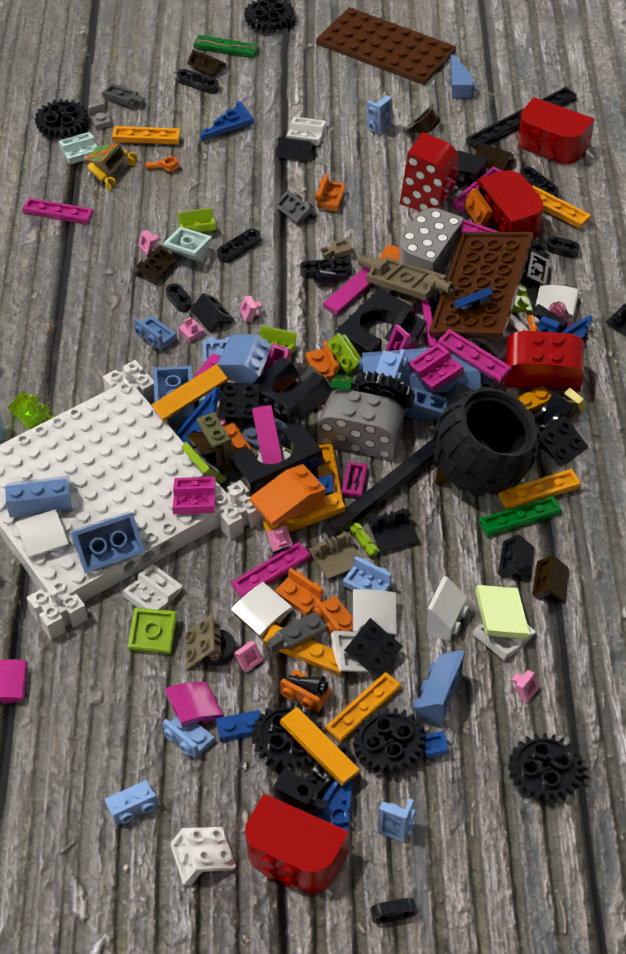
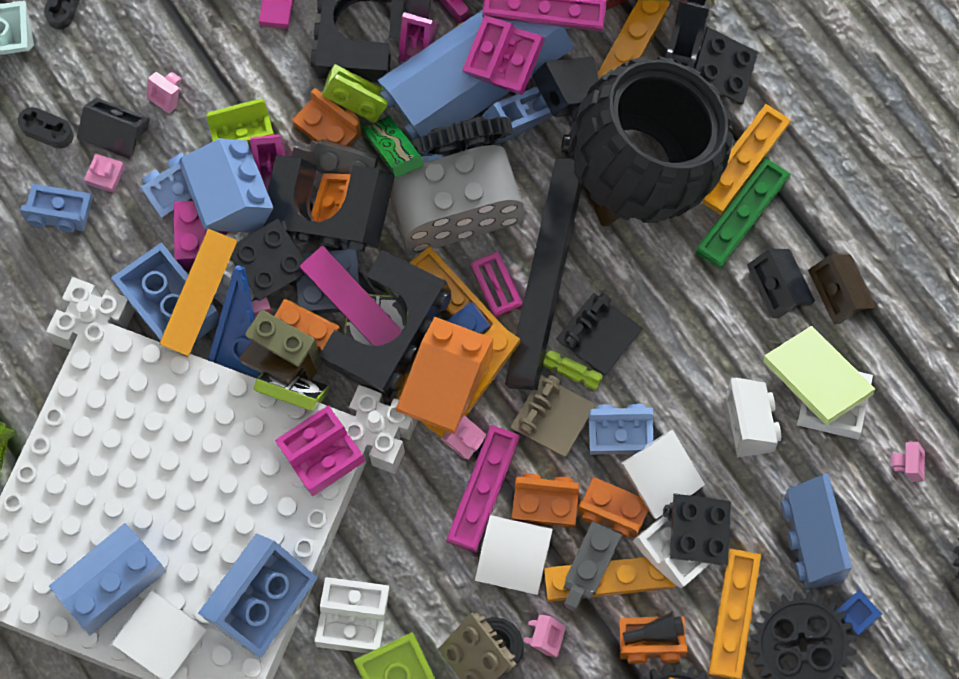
camera: 30 degrees left, 20 degrees up
light blue bracket [376,349,408,382] -> none

